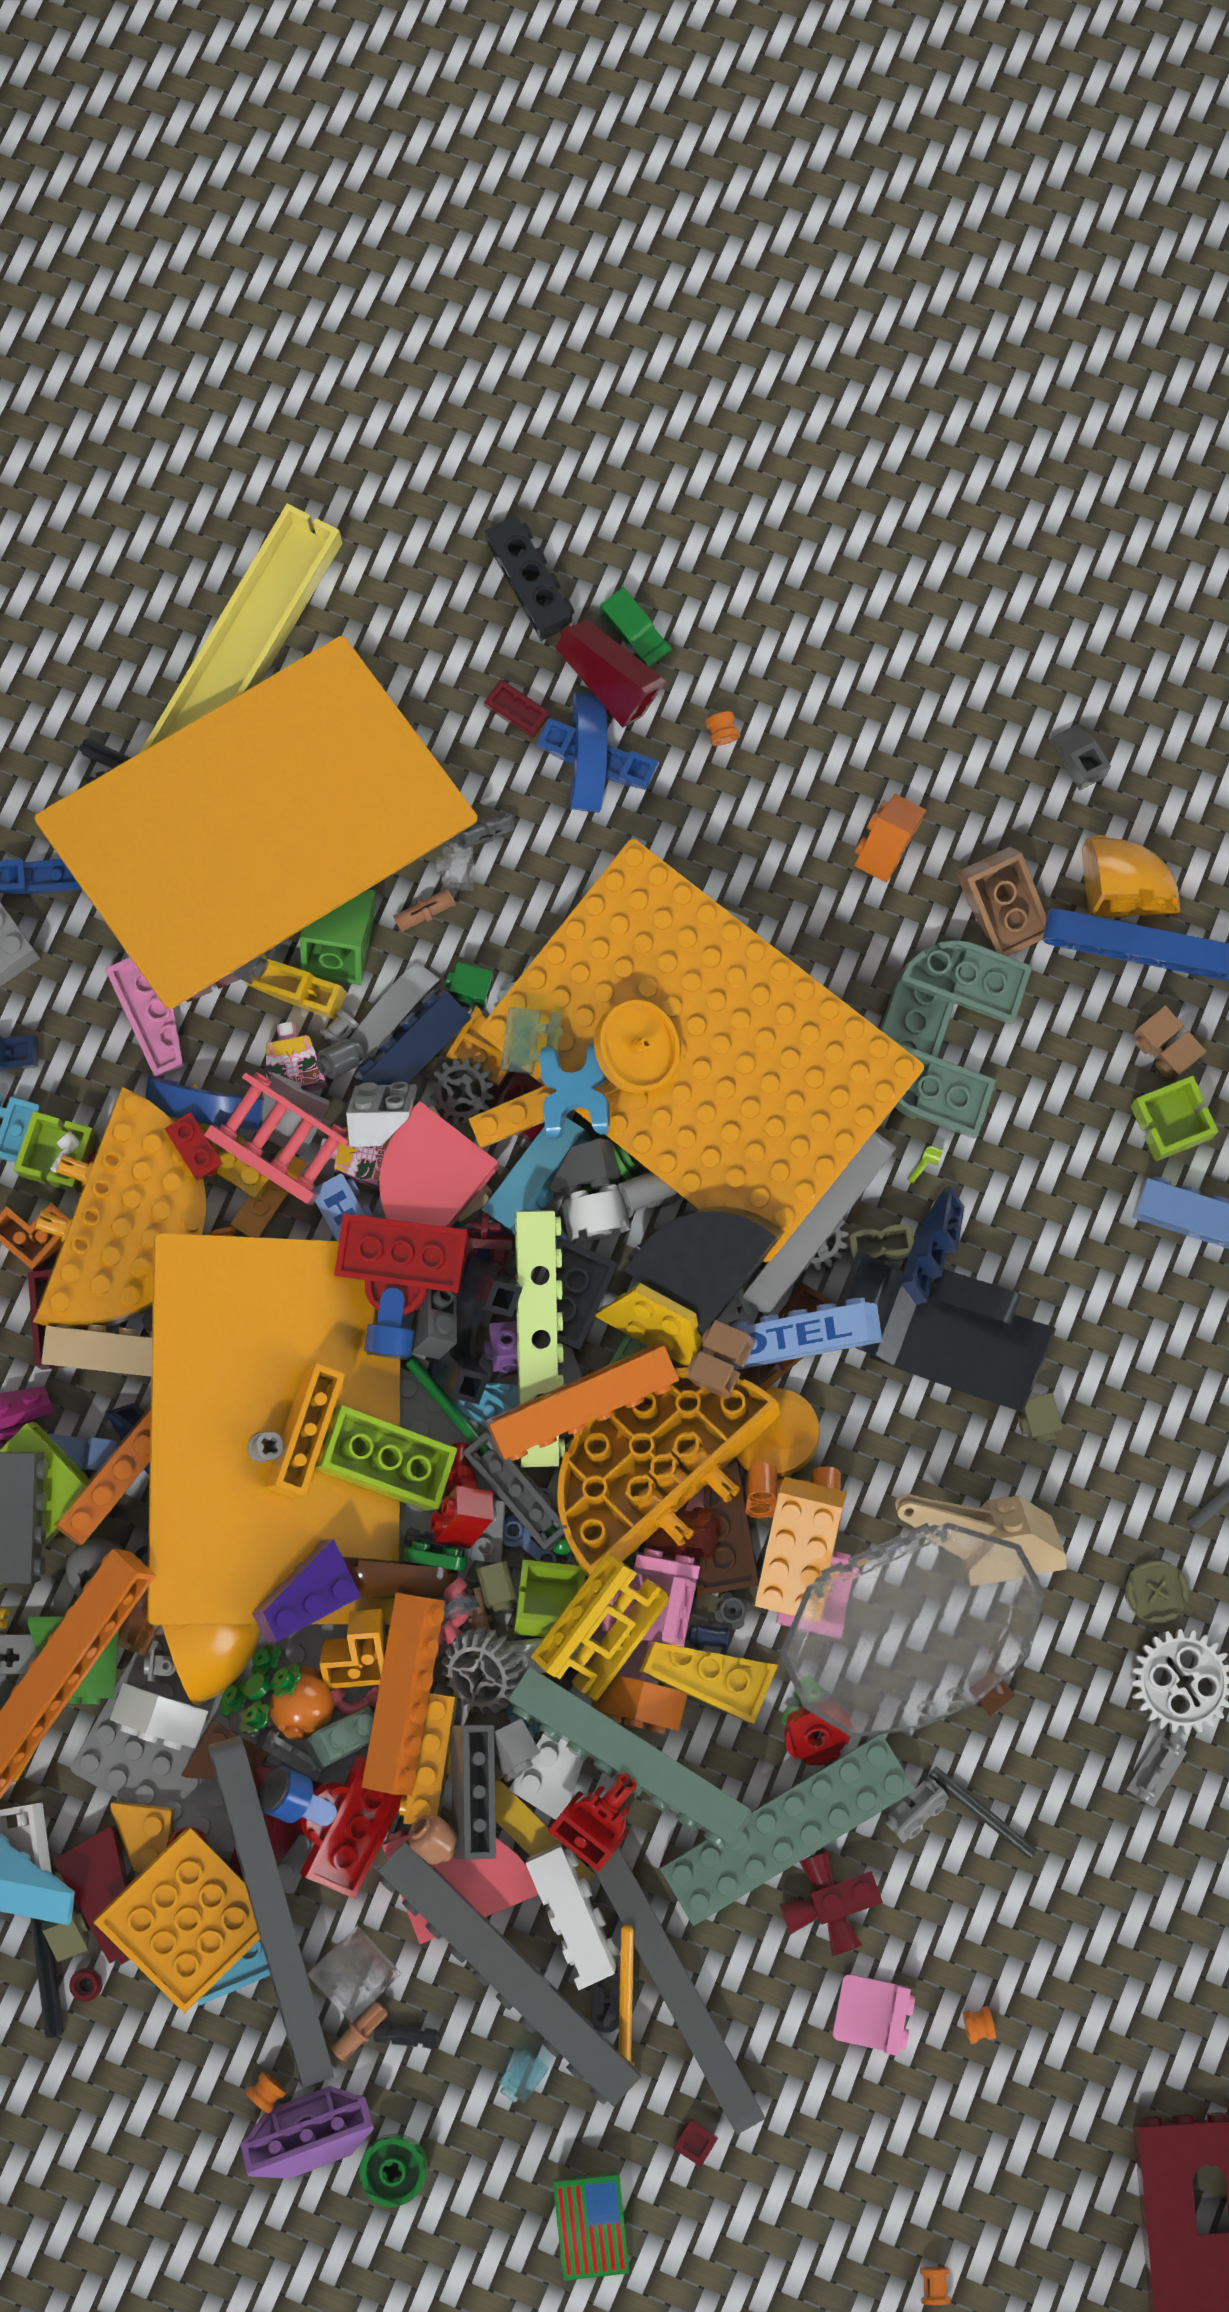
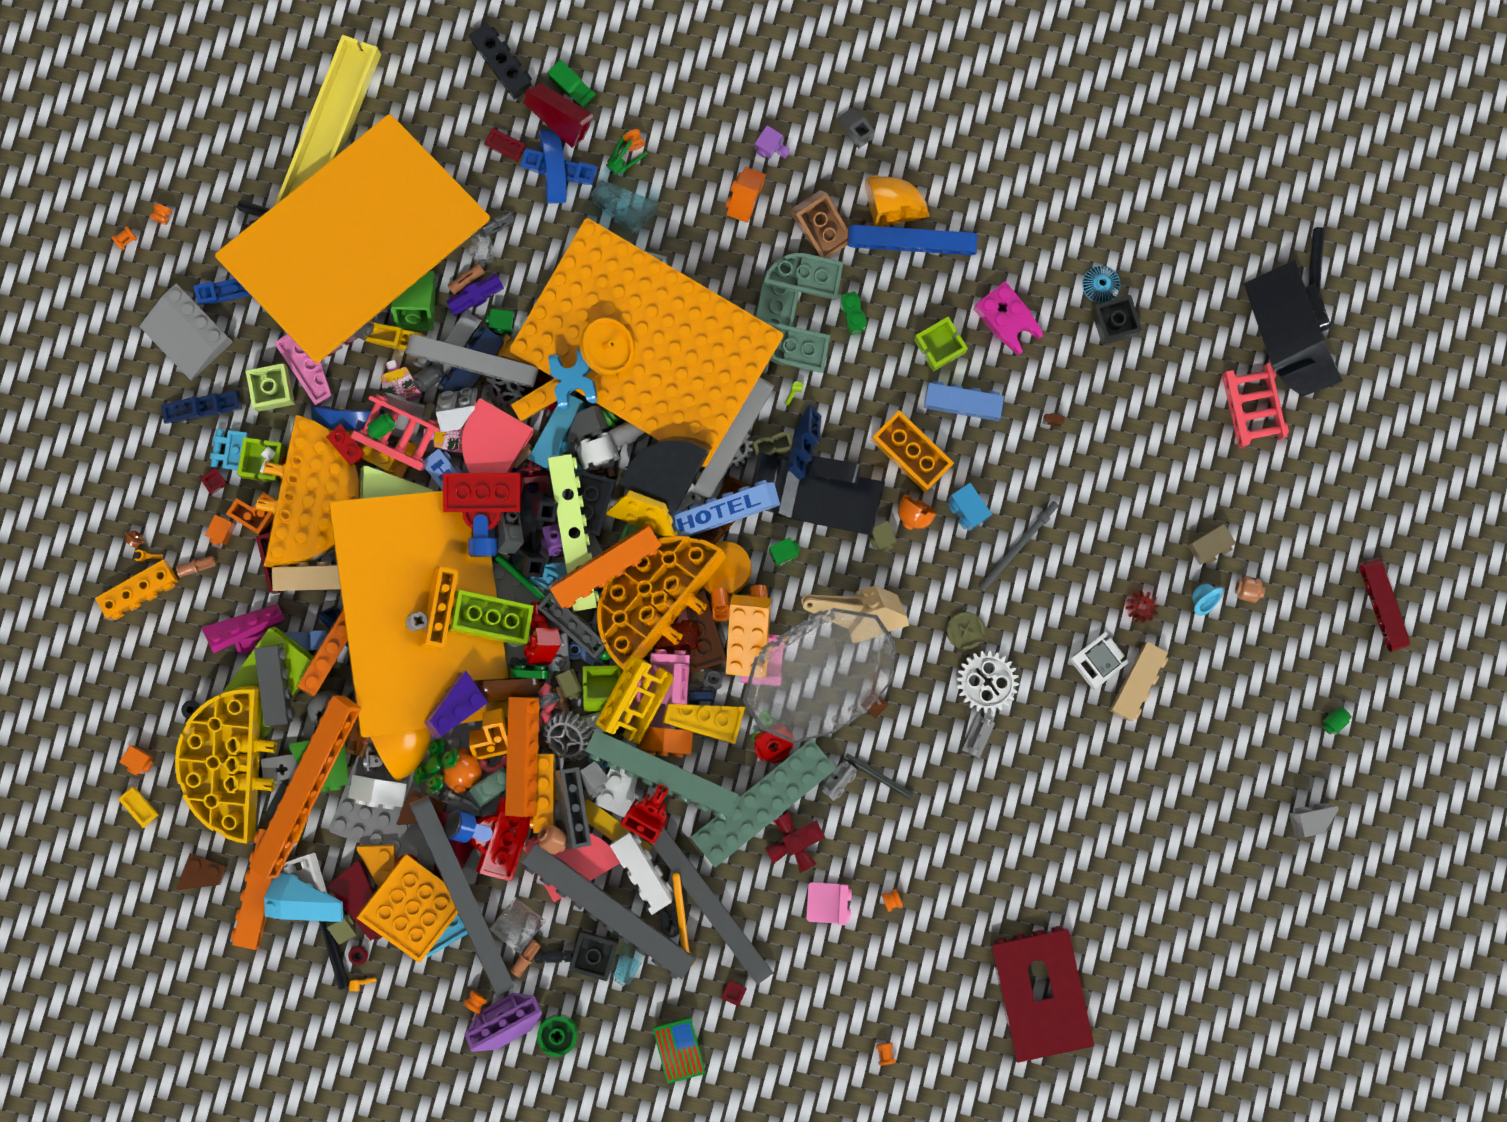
camera: 15 degrees left, 5 degrees up
clear light blue plate [500,1007,564,1074] -> none
medium nougat piece [687,1320,756,1399] -> none
medium nougat piece [1133,1005,1207,1081] -> none
none -> yellowish green brick [246,363,295,412]
none -> light orange hand [349,977,376,991]
none -> yellowish green slope [359,466,432,499]
none -> green brick [366,412,397,440]
none -> light grey beam [405,334,539,388]
none -> dark purple piece [446,274,504,316]
none -> pearl dark grey brick [569,931,619,981]
none -> reddish brown hand [589,466,617,479]
none -> clear light blue wedge [590,180,659,236]
none -> green plant [606,130,648,175]
none -> medium lavender brick [755,125,790,159]
none -> green brick [768,537,800,568]
none -> green brick [840,291,866,335]
none -> light orange brick [871,410,954,493]
none -> orange cylinder [898,494,937,530]
none -> dark azure brick [947,483,992,531]

